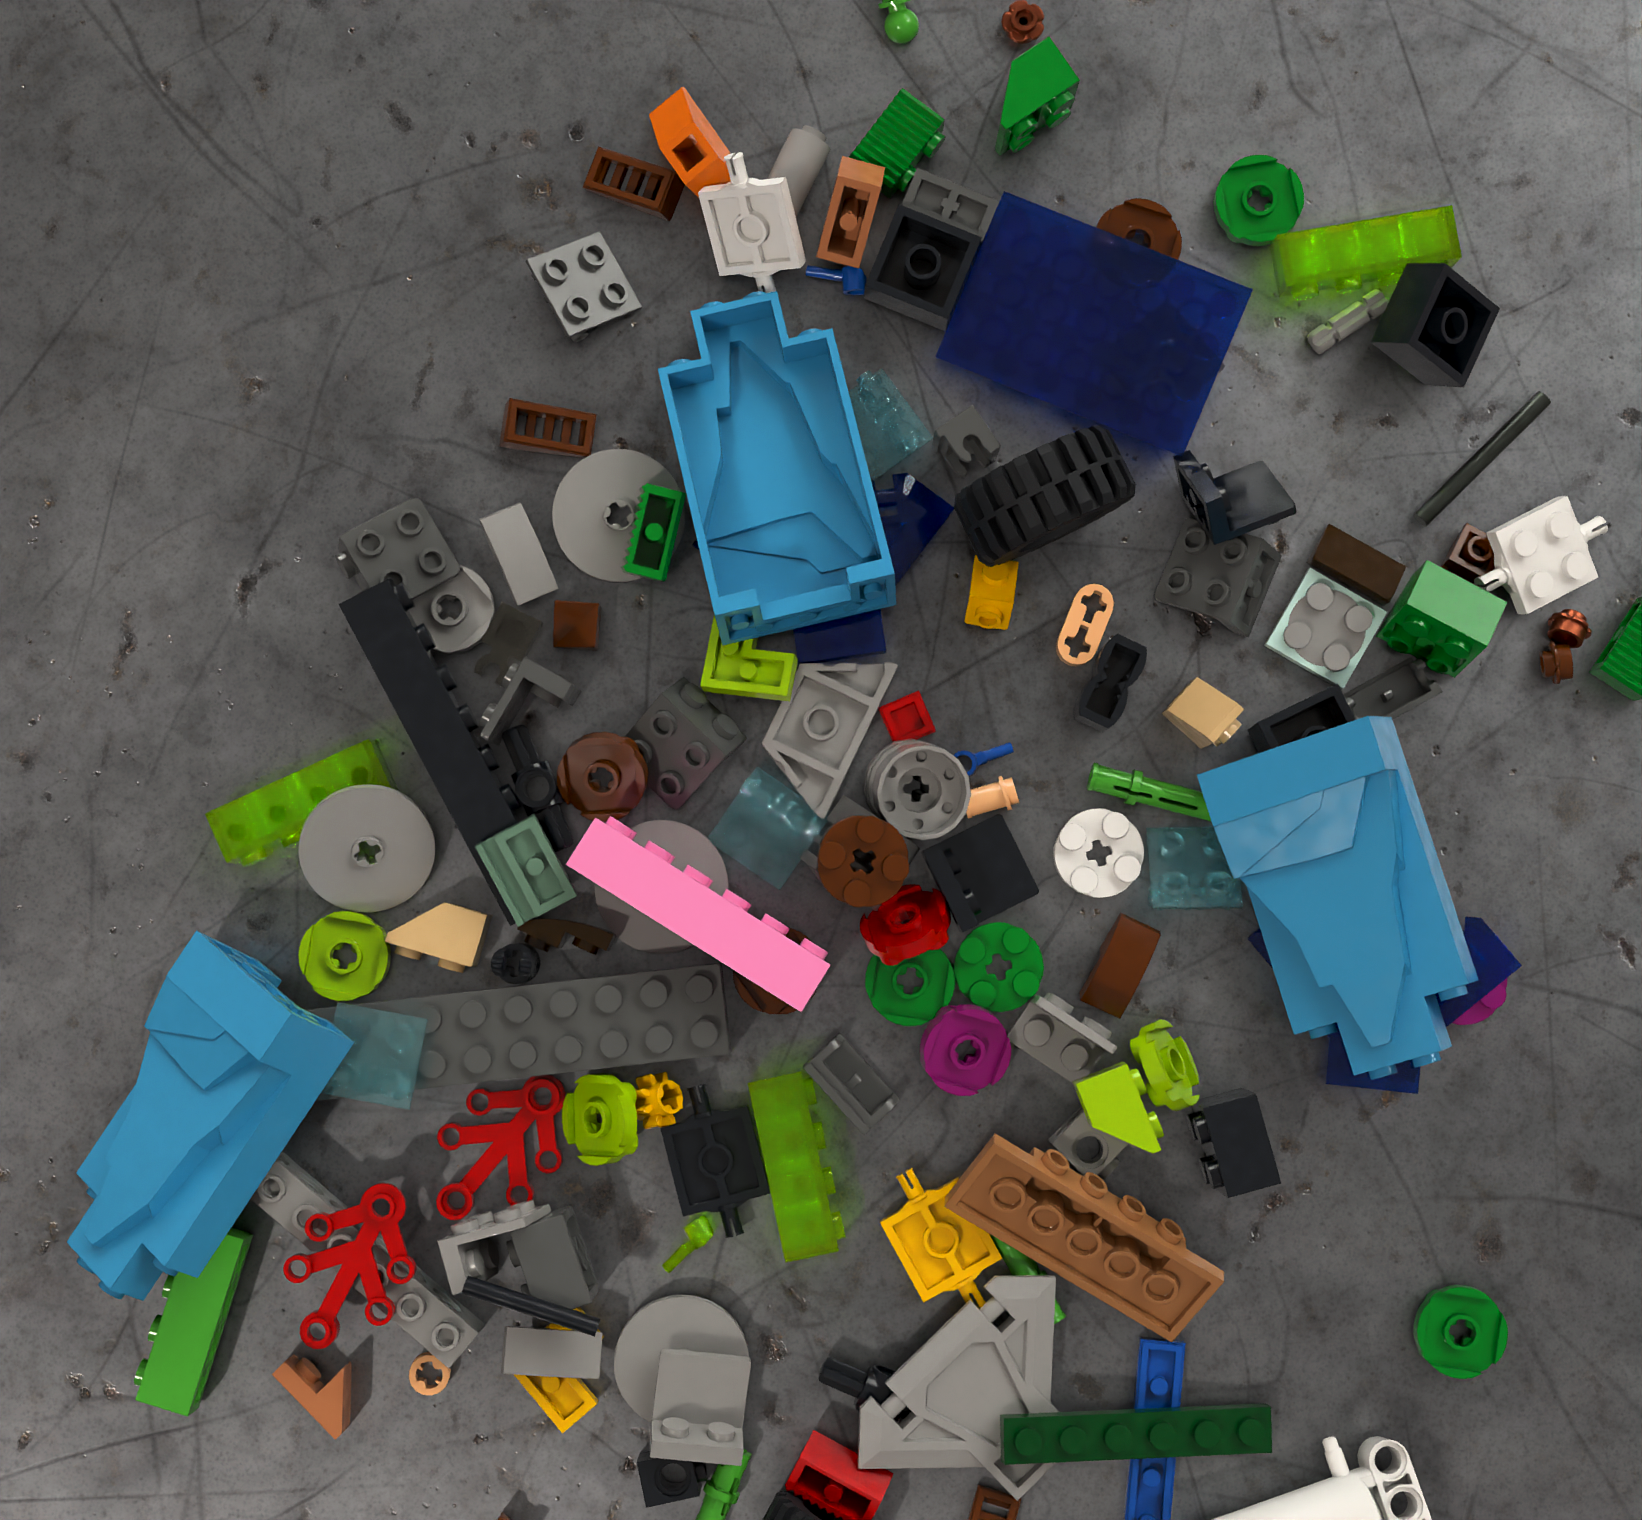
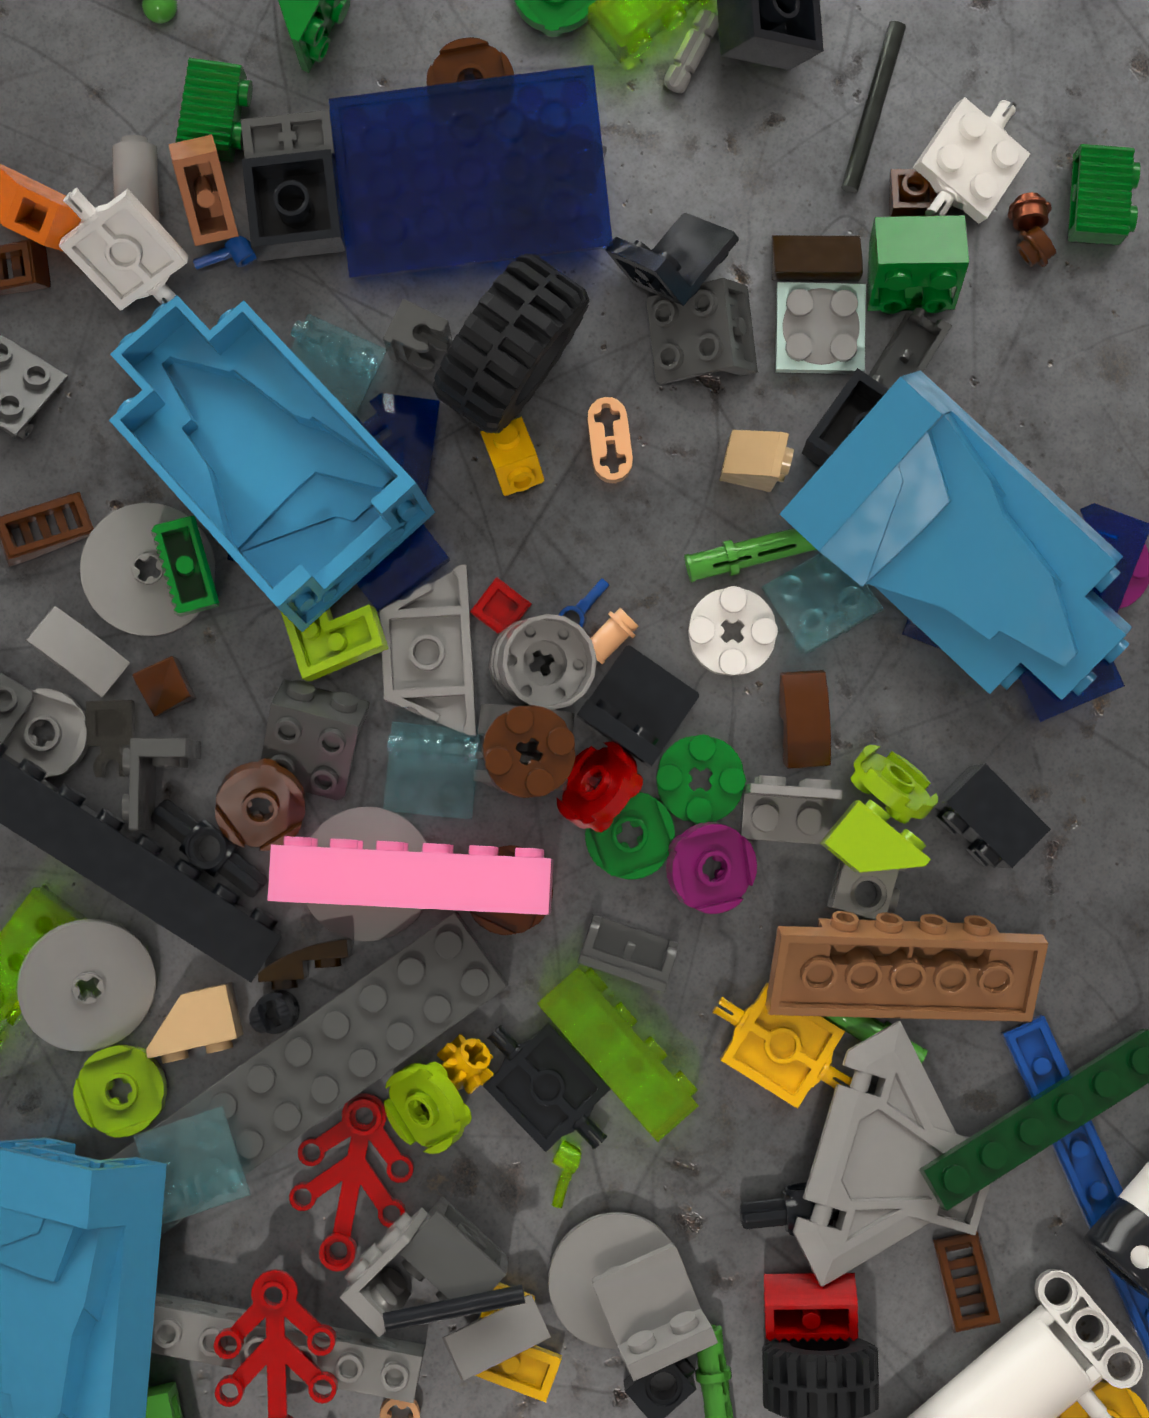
camera: 35 degrees left, 0 degrees up
sand green plate [475,814,577,927] -> none
black brick [1074,634,1147,732] -> none

